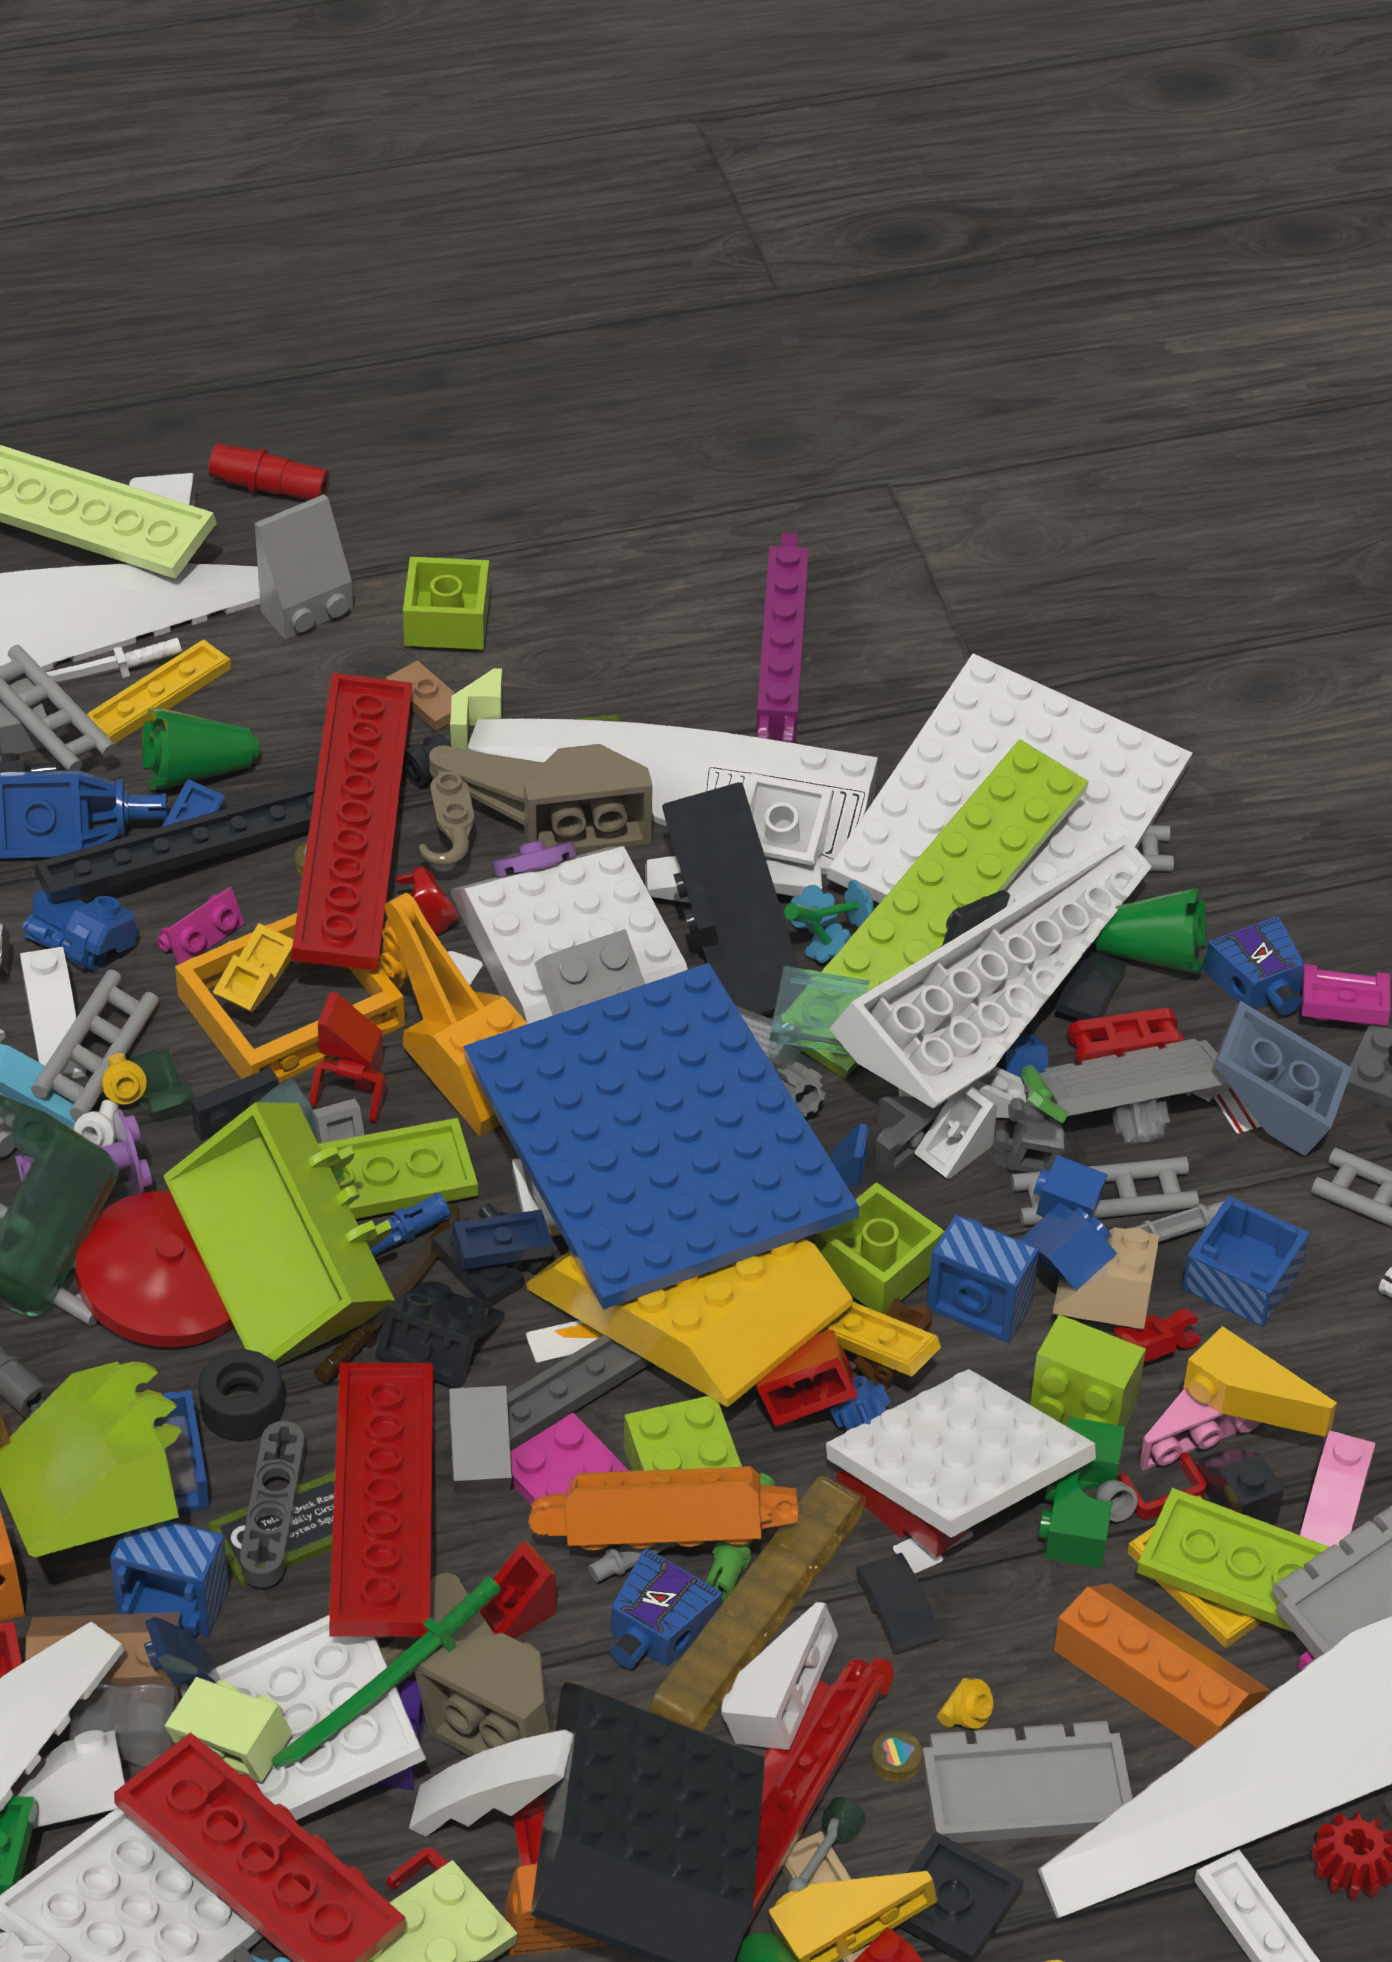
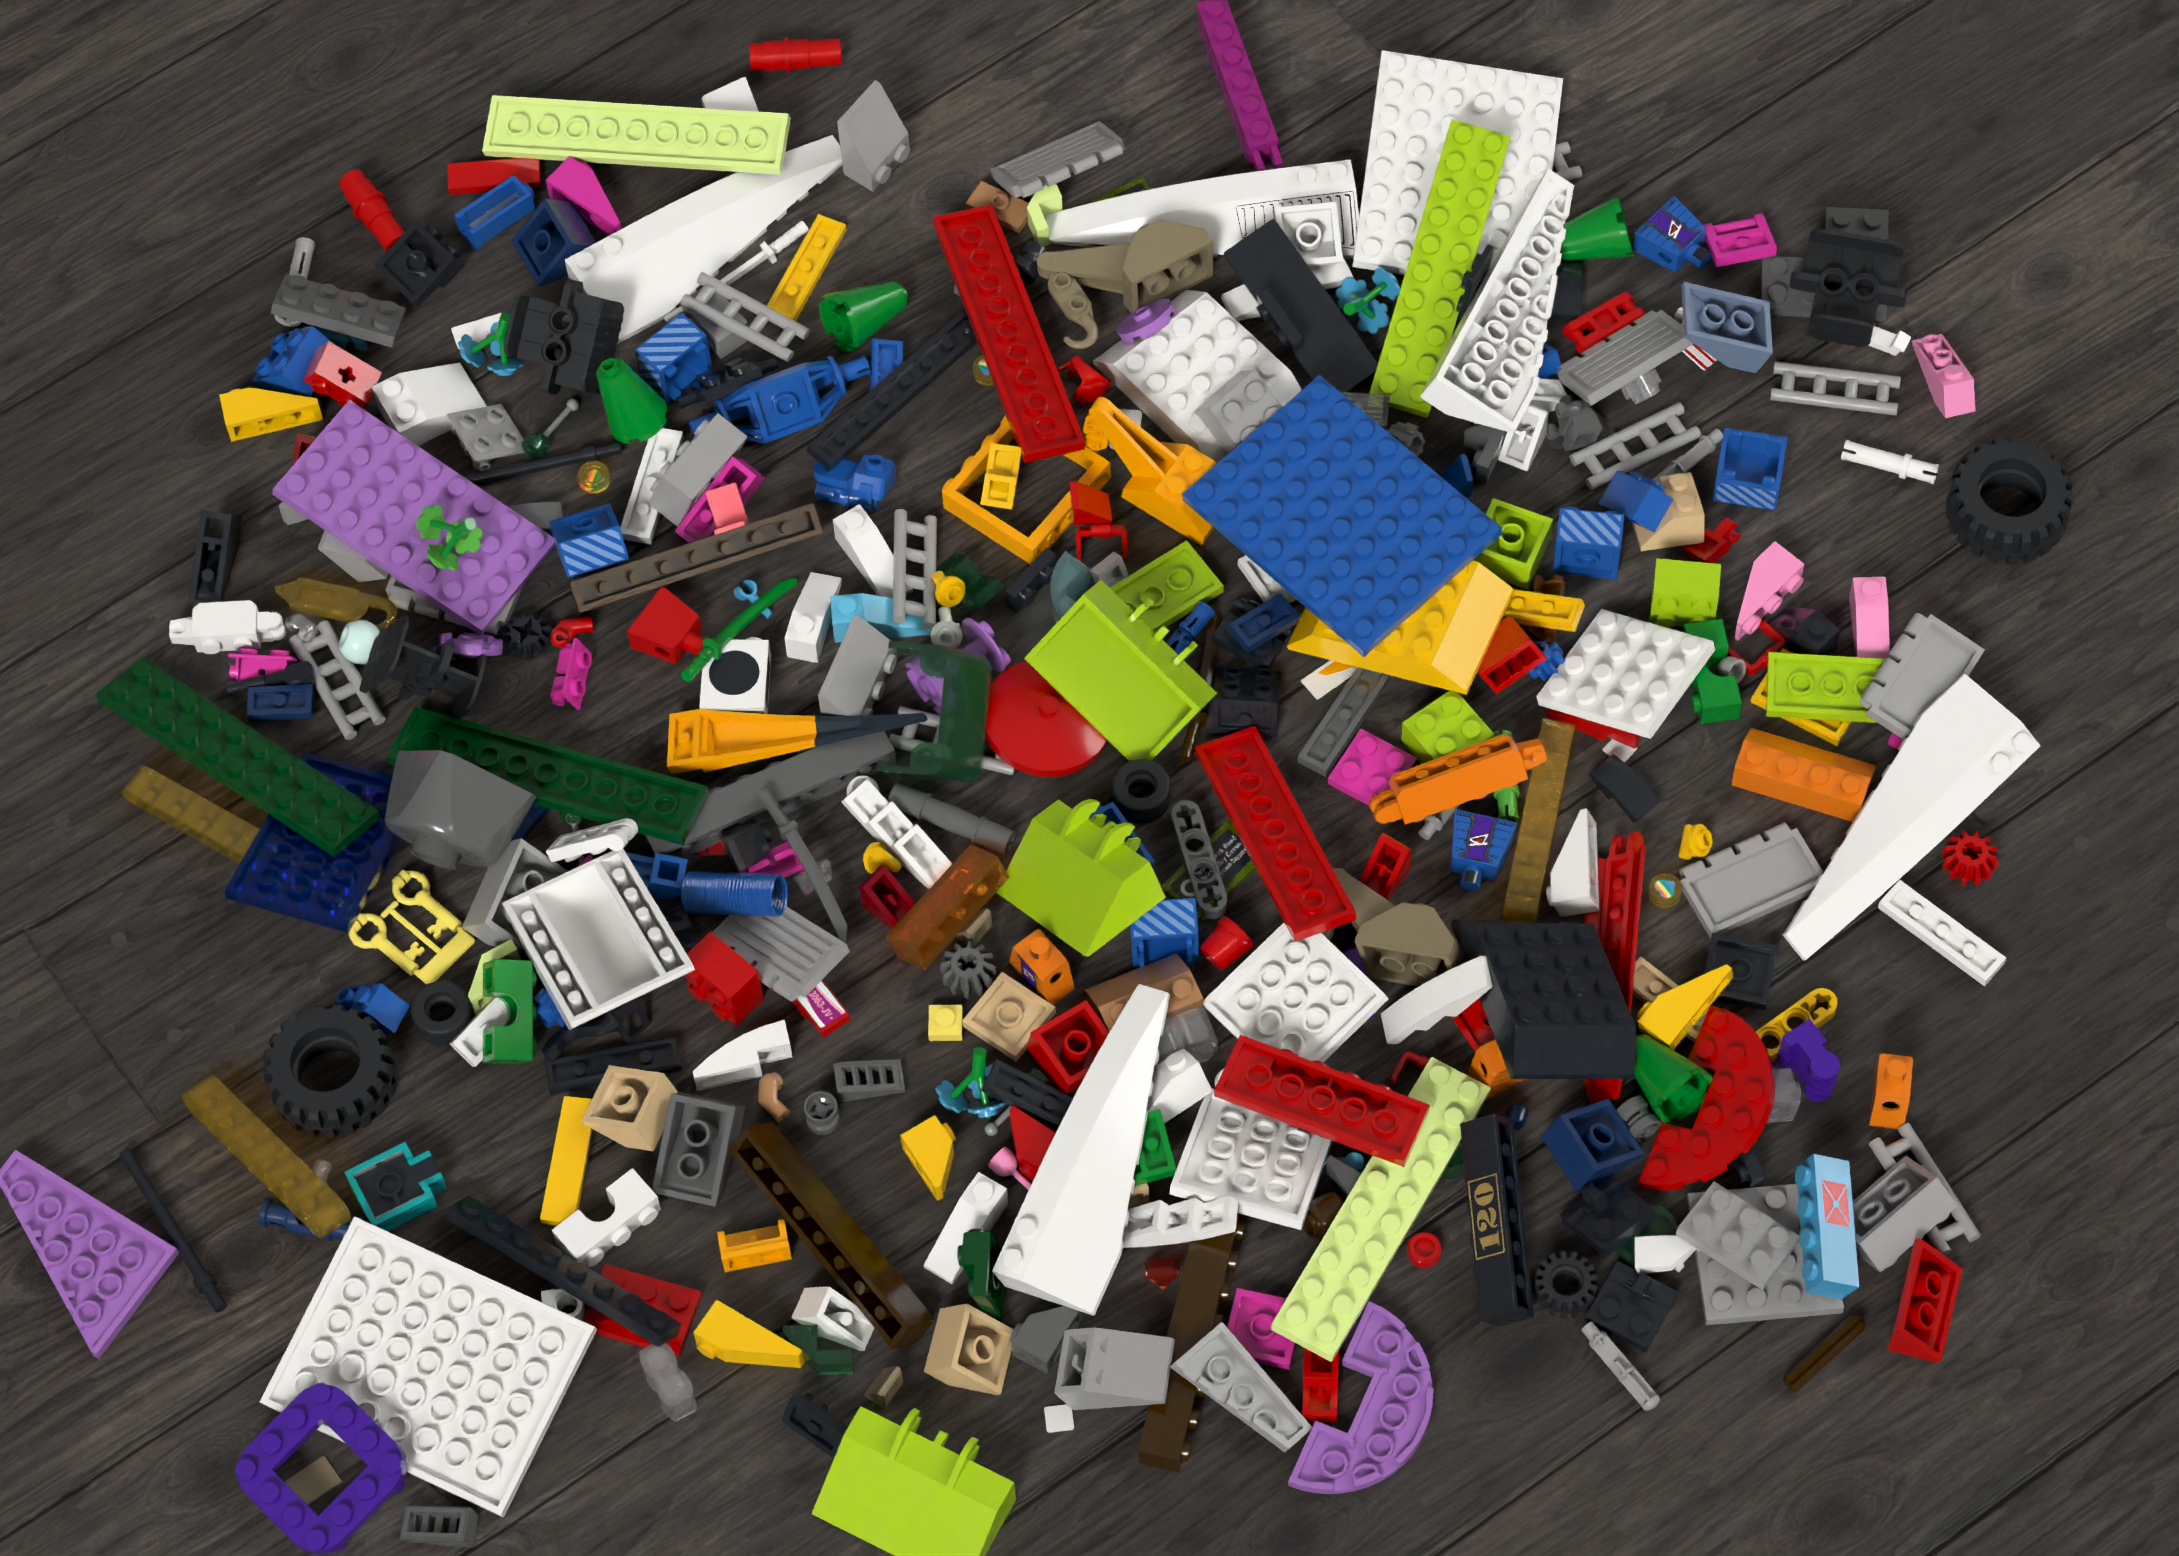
camera: 15 degrees left, 15 degrees up
dark blue slope [144,1617,220,1689] -> none
dark pink hinge [156,887,245,965] -> none
yellowish green brick [164,1677,293,1783] -> none
green sword [271,1576,501,1768] -> none
lime brick [403,557,490,650] -> none
light grey panel [449,1386,512,1494] -> none
clear light blue tile [769,966,870,1055] -> none
hinge [788,1797,866,1892] -> none
bright green piece [1021,1065,1069,1123] -> none
blue brick [1033,1155,1108,1218] -> none
yellow slope [1183,1326,1337,1437] -> none
none -> light grey hinge [991,121,1125,198]
none -> red piece [1199,916,1254,971]

